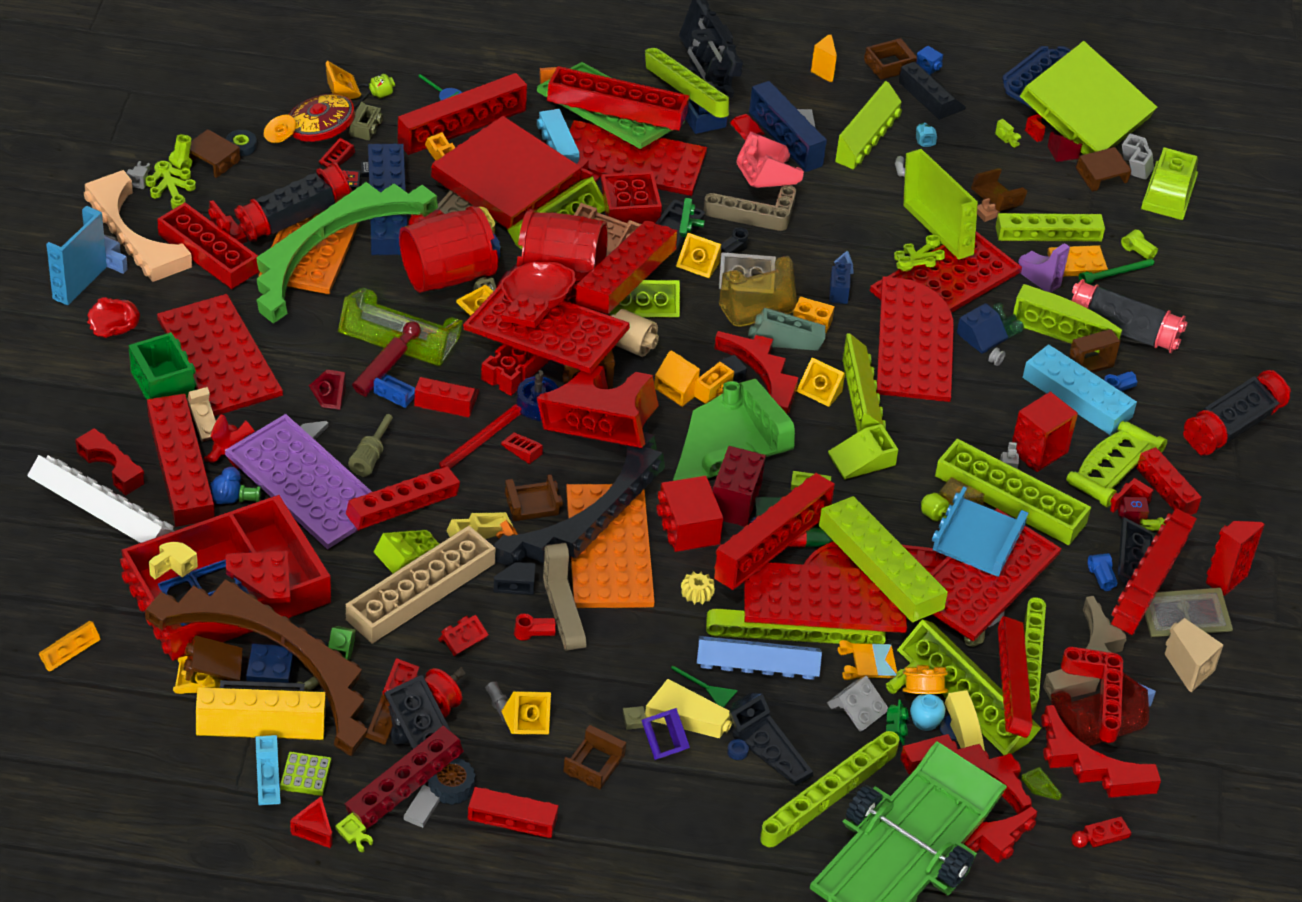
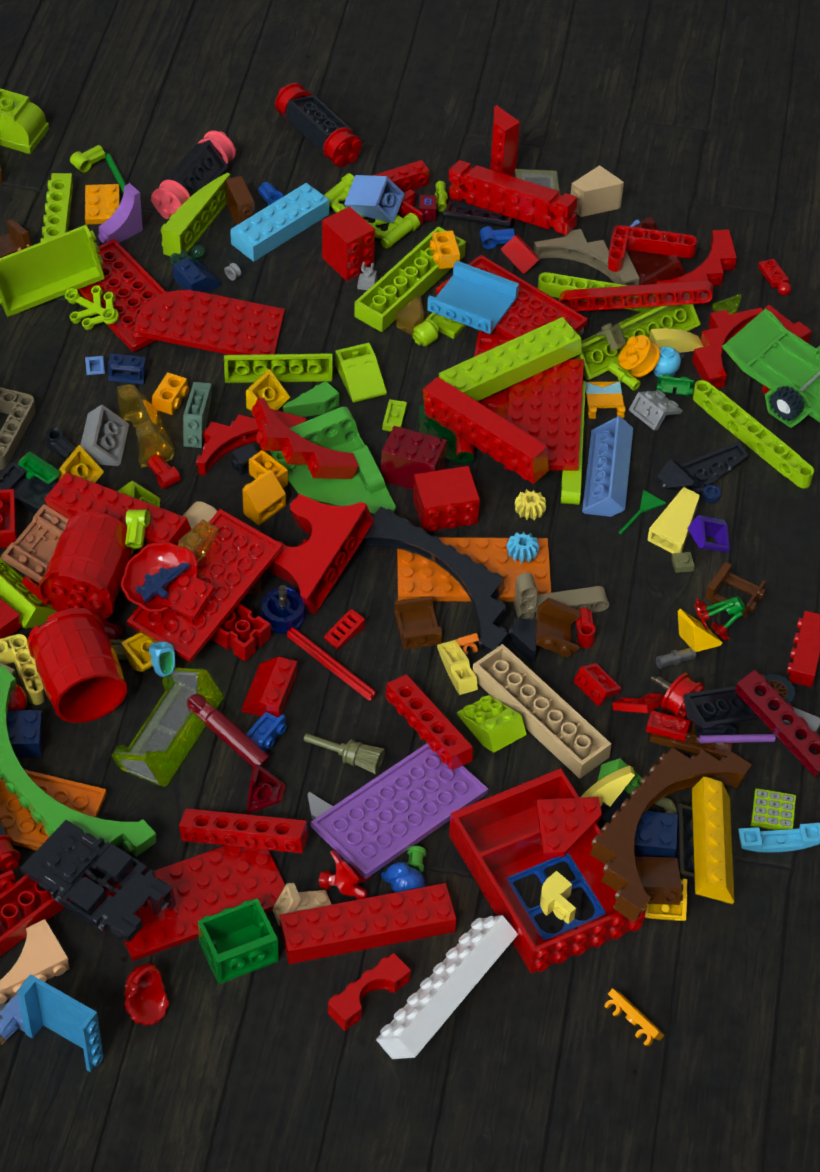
camera: 85 degrees left, 5 degrees up
none -> black piece [20,820,176,943]
none -> lime piece [125,510,150,549]
none -> dark blue piece [136,563,190,602]
none -> red piece [147,454,181,489]
none -> medium azure rock [149,642,175,677]
none -> clear yellow slope [178,519,218,562]
none -> red brick [179,809,308,853]
none -> red arch [252,398,359,479]
none -> bright green slope [283,381,339,417]
none -> medium blue slope [344,175,405,223]
none -> light orange brick [430,231,460,269]
none -> red panel [501,234,540,274]
none -> medium azure gear [506,531,539,563]
none -> reddish brown panel [536,597,580,658]
none -> light yellow slope [580,766,635,806]
none -> olive bracket [597,323,626,351]
none -> red tile [612,693,665,713]
none -> plant [694,596,745,641]
none -> medium lavender piece [699,734,776,743]

